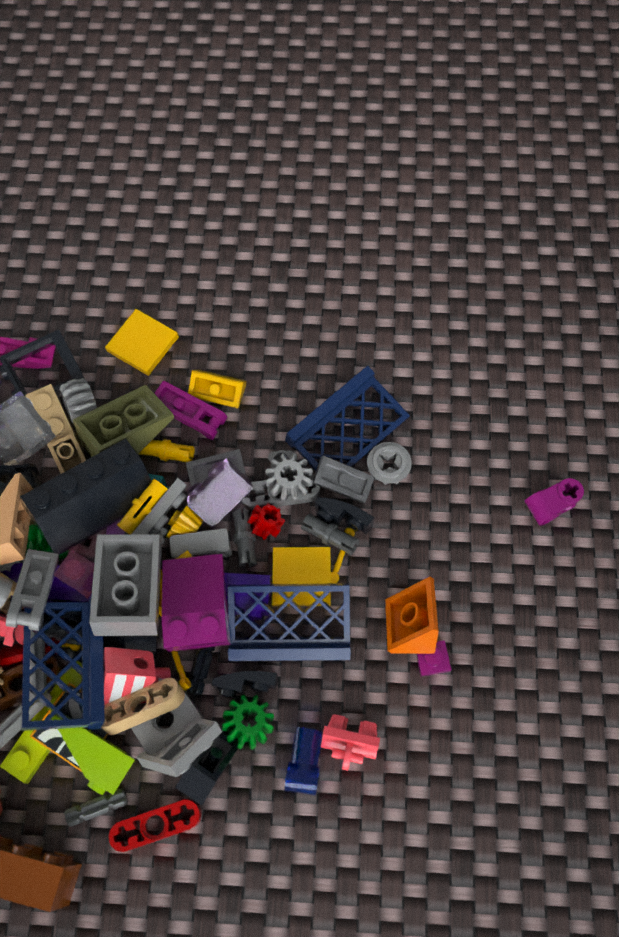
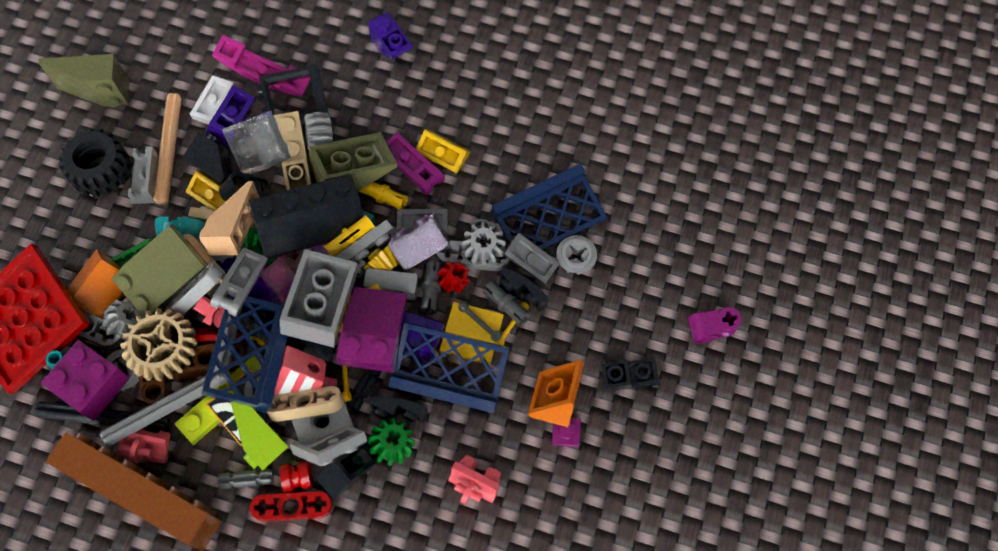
camera: 10 degrees right, 0 degrees up
yellow tile [105,309,179,376] -> none
clear blue piece [284,727,323,796] -> none
none -> red wheel [280,460,313,492]
none -> dark purple slope [368,12,413,59]
none -> dark grey hinge [458,302,501,342]
none -> black slope [601,357,660,390]

